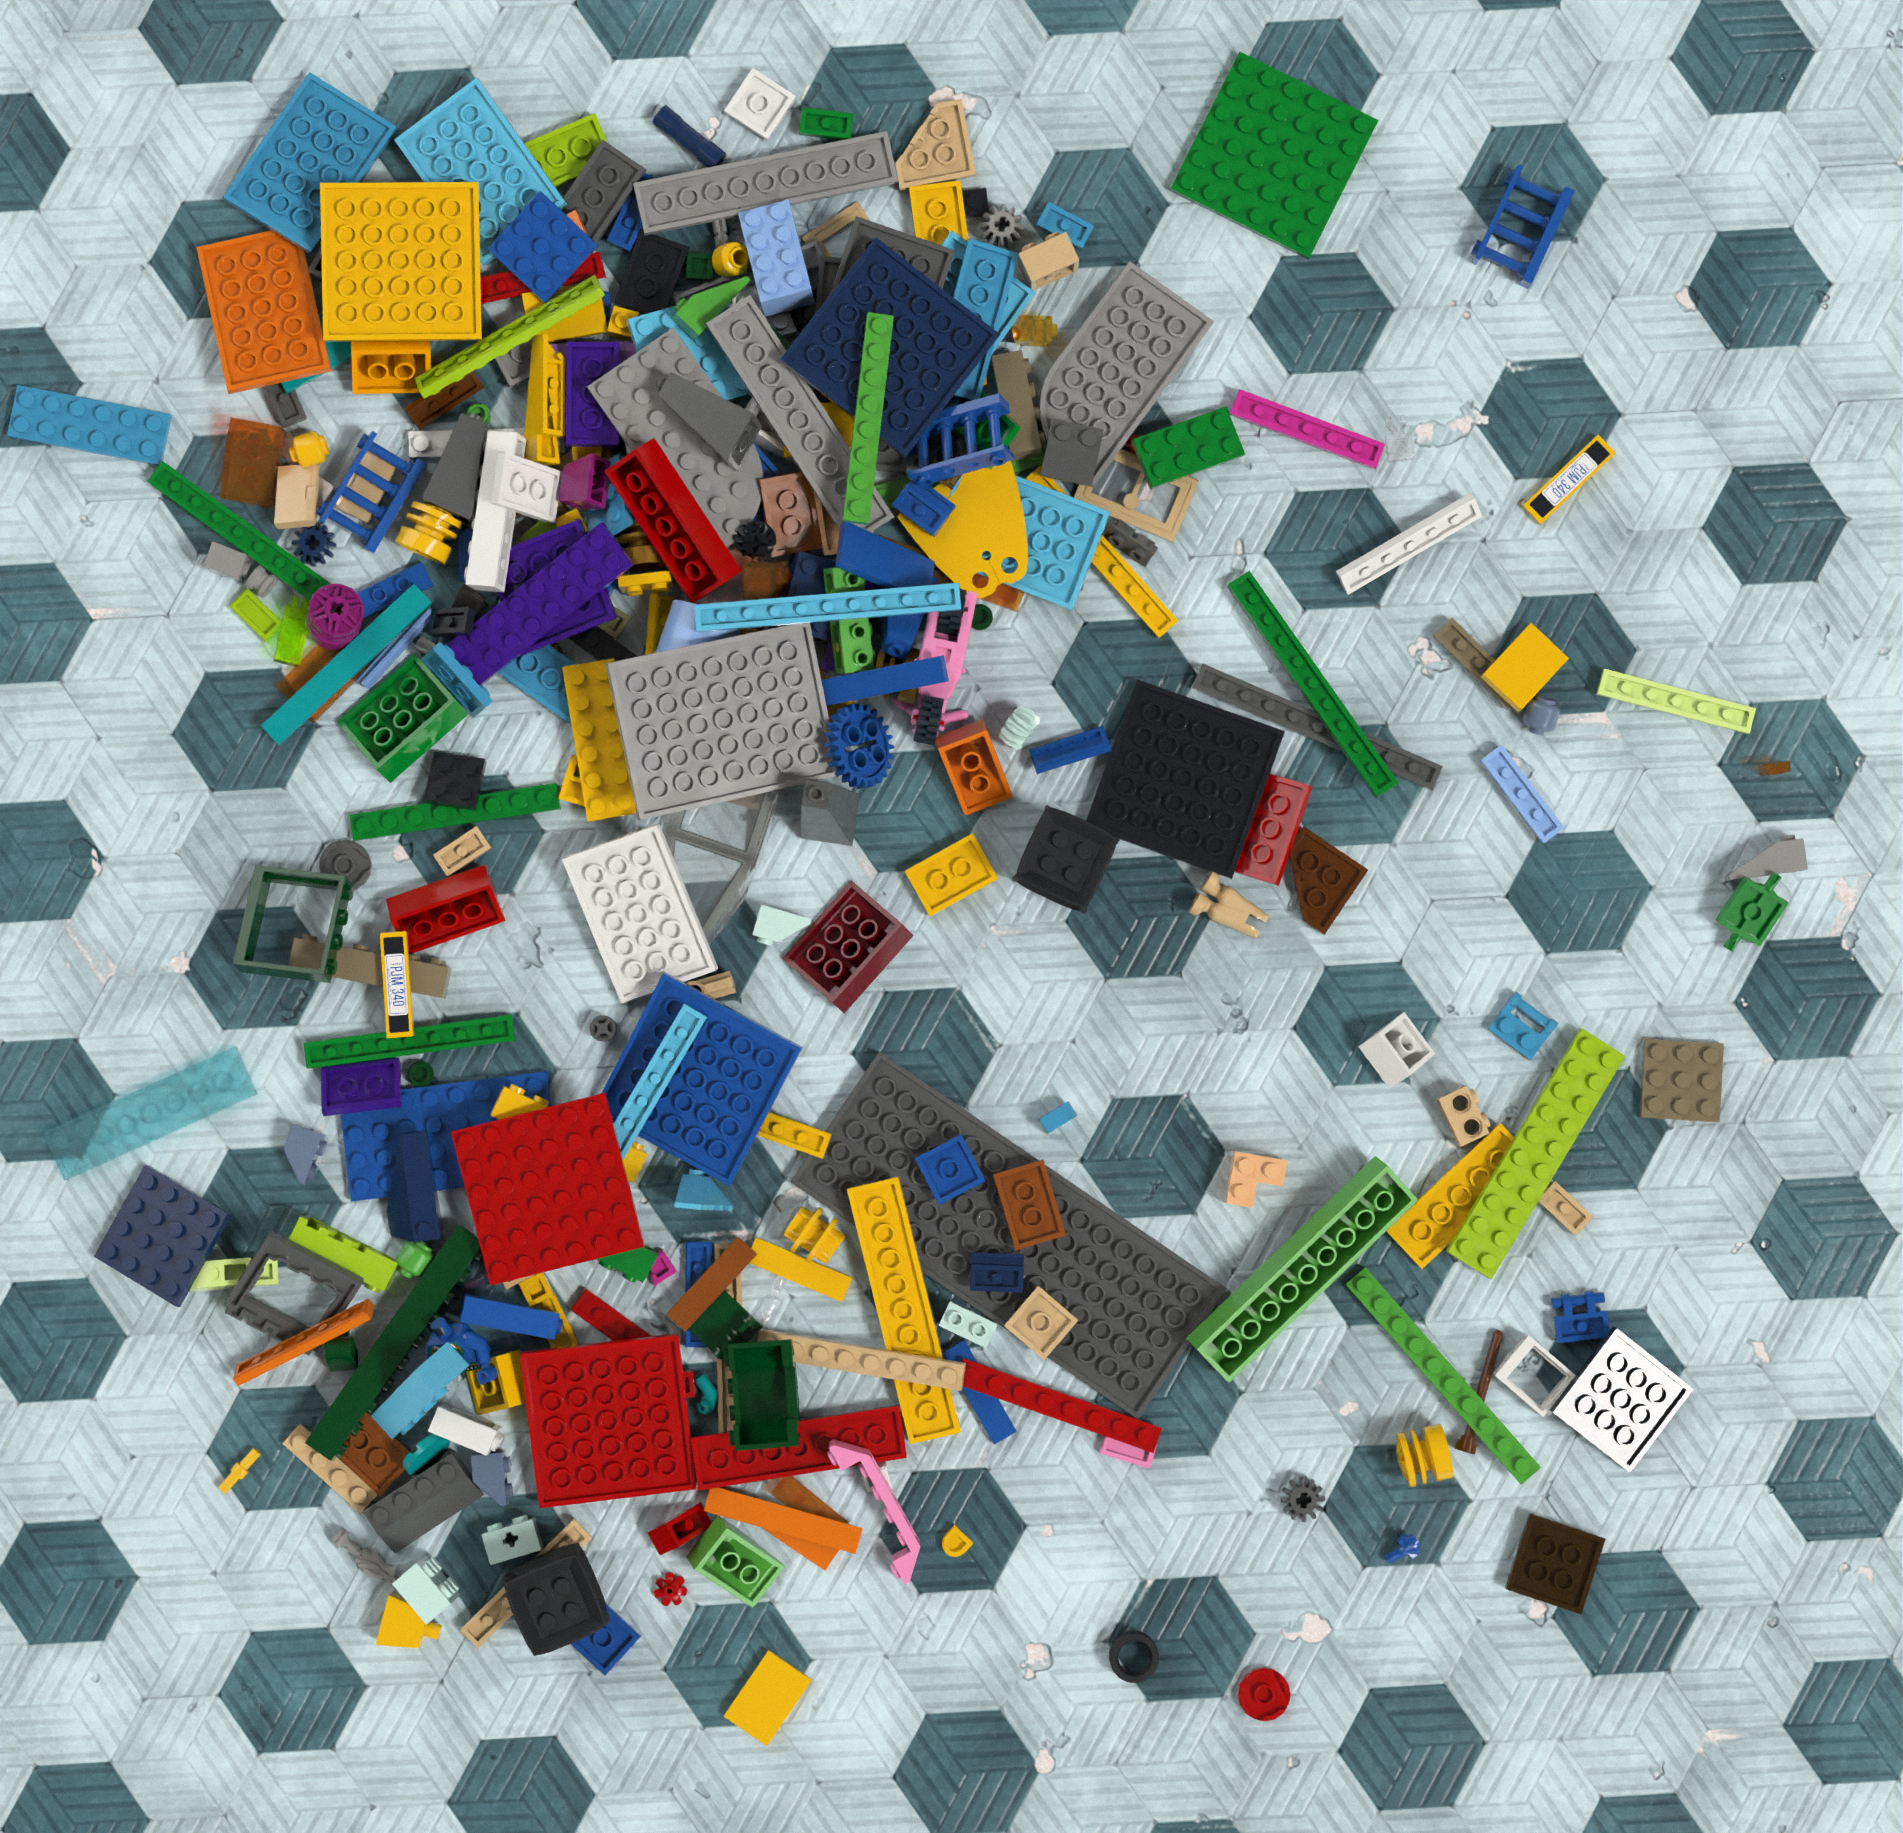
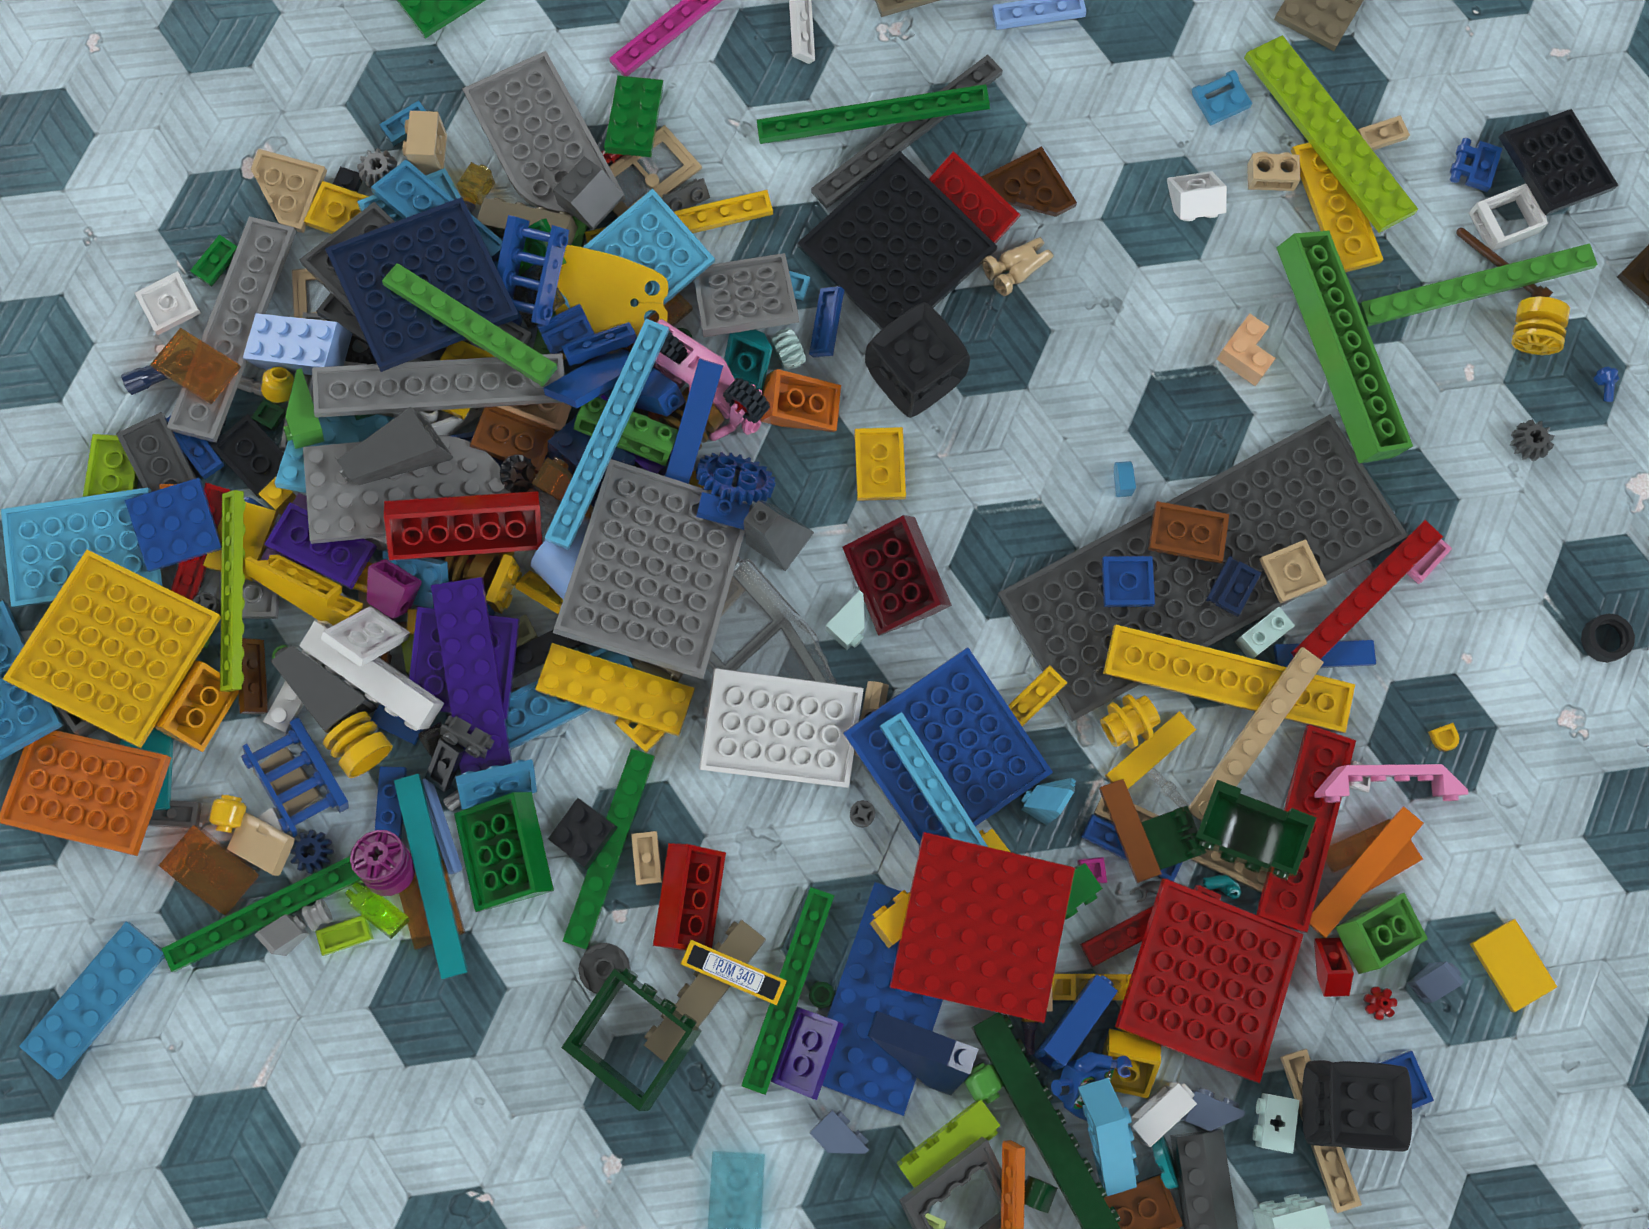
camera: 65 degrees left, 10 degrees down
none -> clear orange tile [150,328,241,405]
none -> dark grey wheel [193,592,221,615]
none -> dark grey hinge [440,715,495,759]
none -> blue plate [561,322,637,366]
none -> light grey plate [694,253,799,337]
none -> blue plate [696,492,750,530]
none -> teal slope [724,329,773,392]
none -> medium azure tile [789,271,810,301]
none -> sand blue slope [1407,961,1464,1003]

